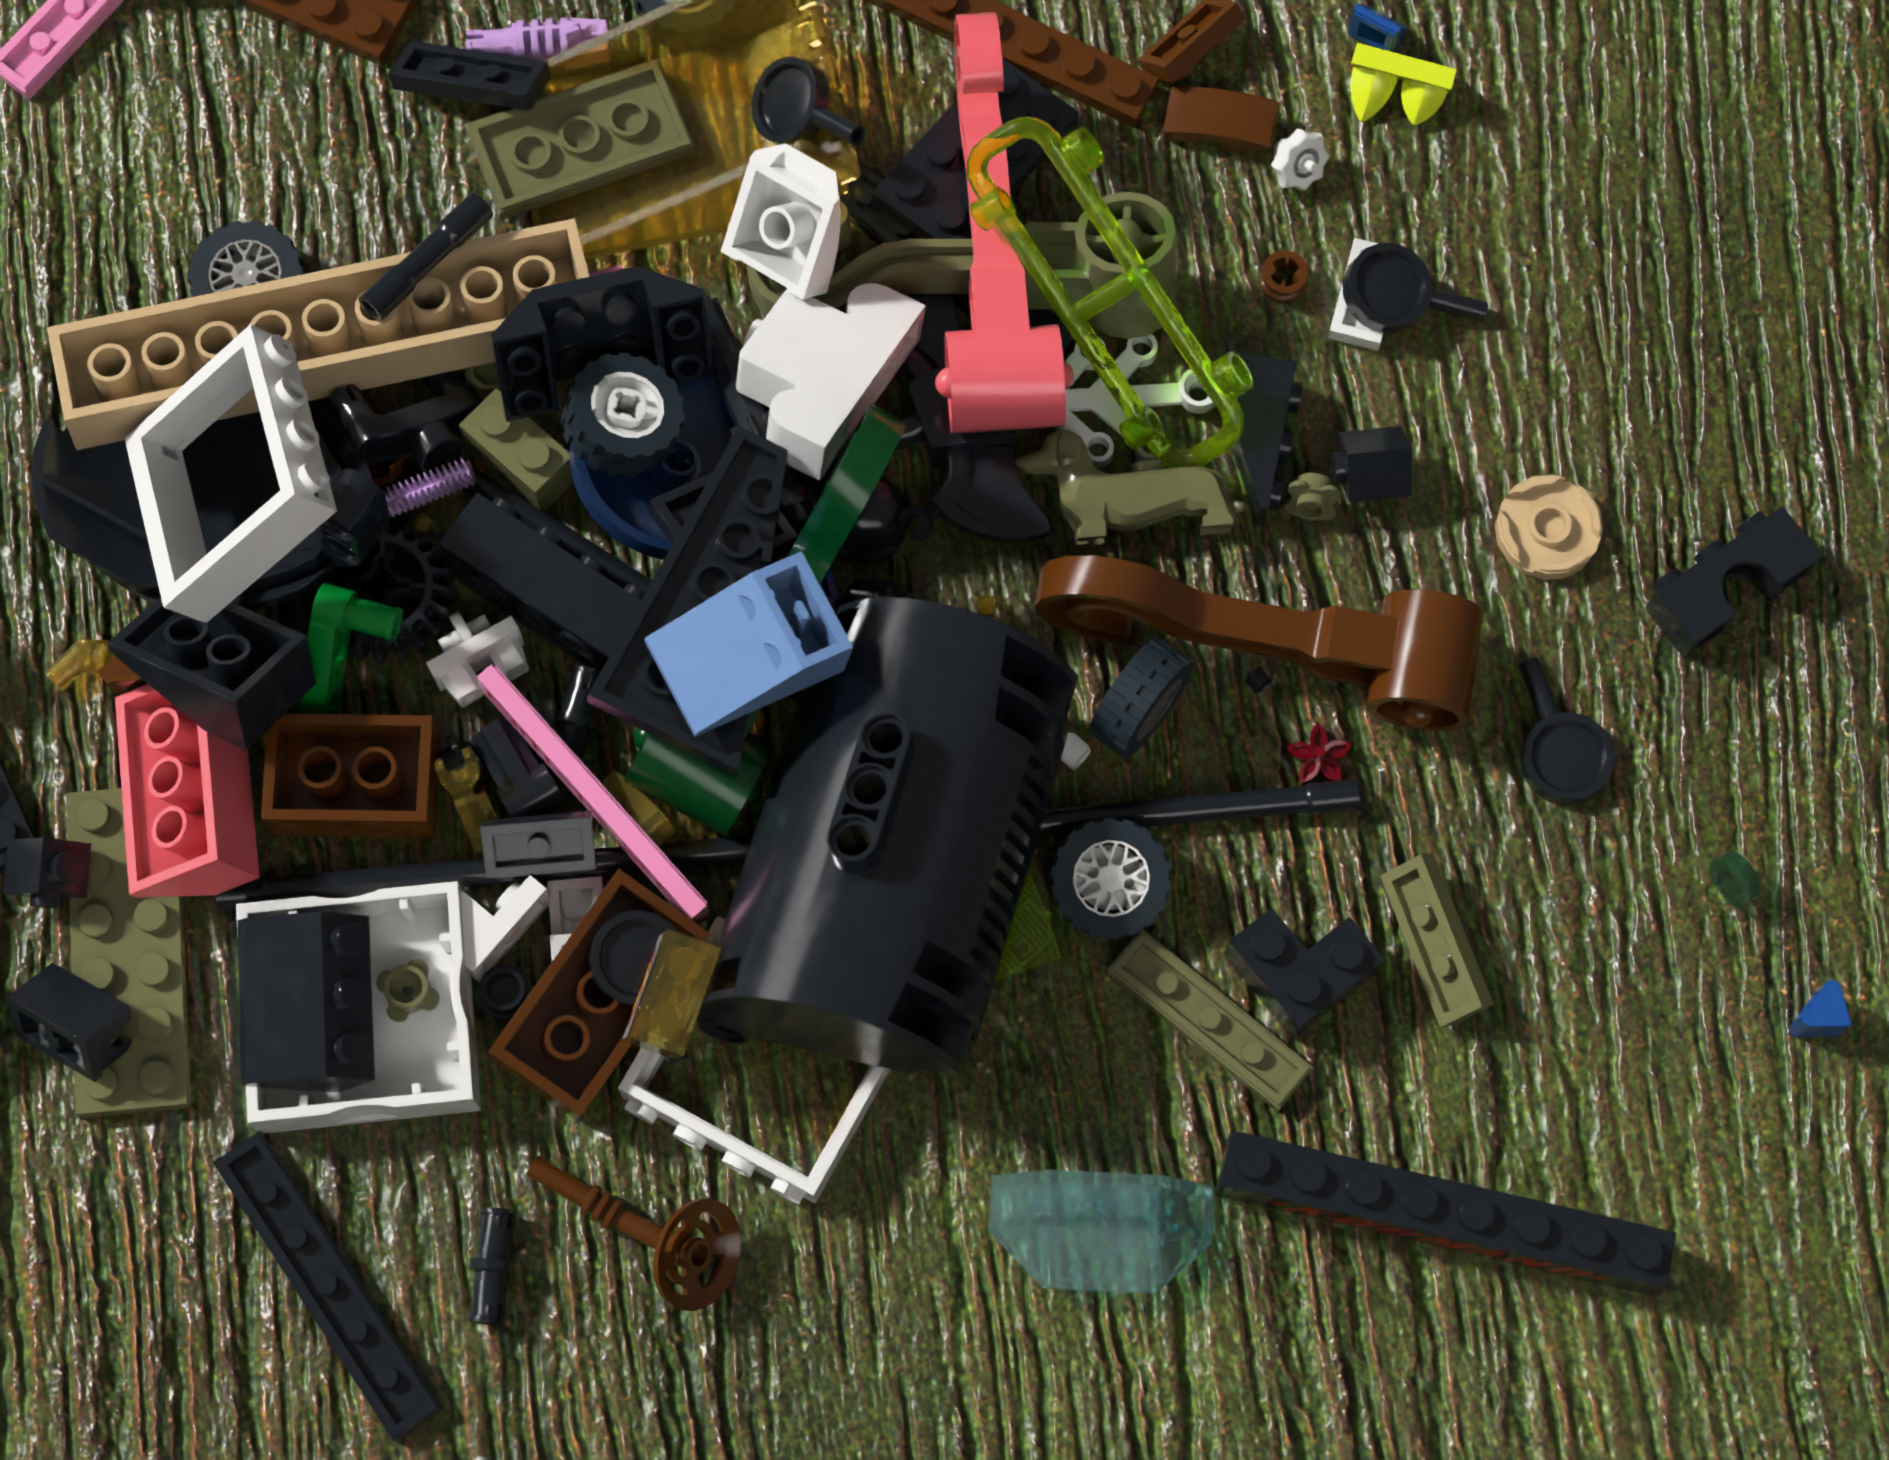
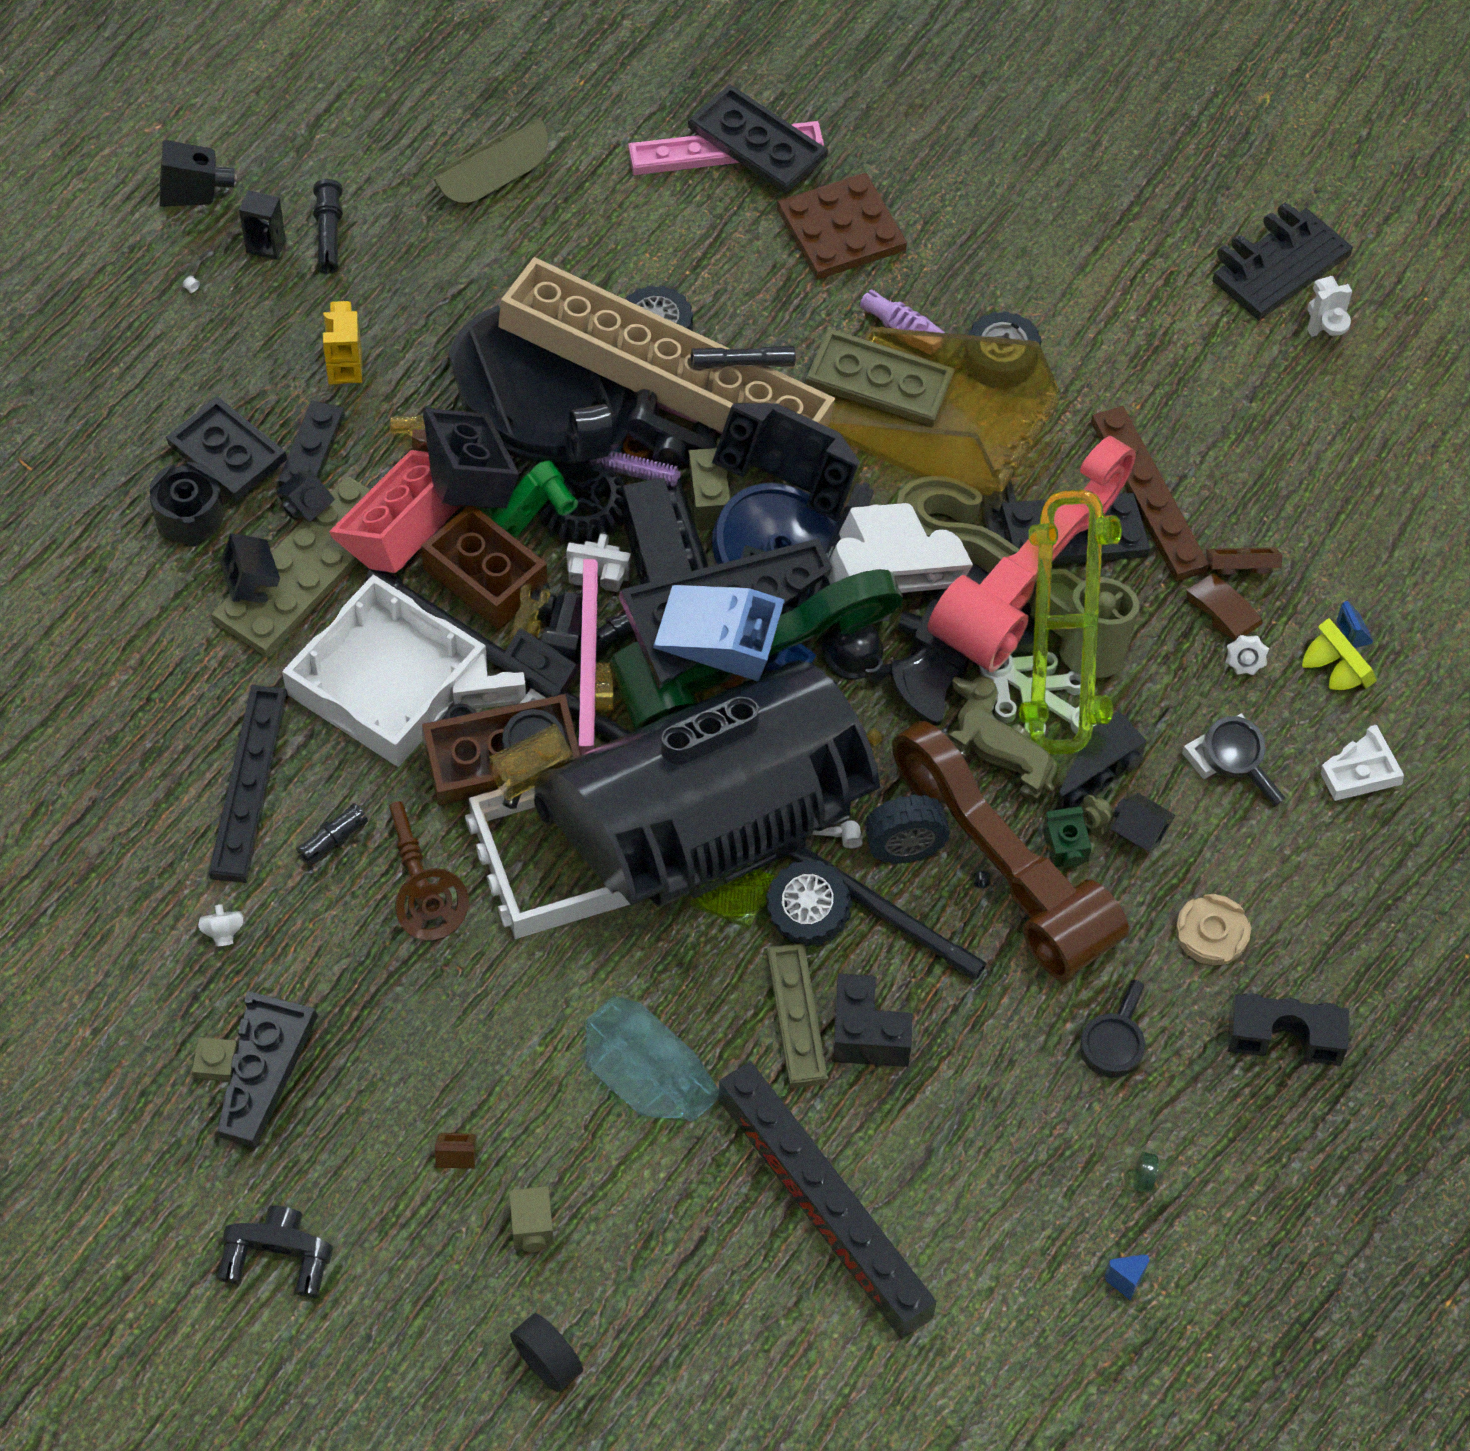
camera: 40 degrees right, 15 degrees down
white window [124,324,337,623] -> none
black slope [237,911,375,1092] -> none
olive plate [376,959,440,1022] -> none
black plate [388,40,551,111] -> none
black wheel [560,353,685,478] -> none
white slope [721,143,841,300] -> none
black piece [751,56,865,147] -> none
reddish brown bush [1260,251,1308,303] -> none
dark red plant [1286,722,1352,785] -> none
olive plate [1380,853,1494,1028] -> none
none -> dark green brick [1042,806,1092,868]
none -> white wing [1321,725,1404,801]

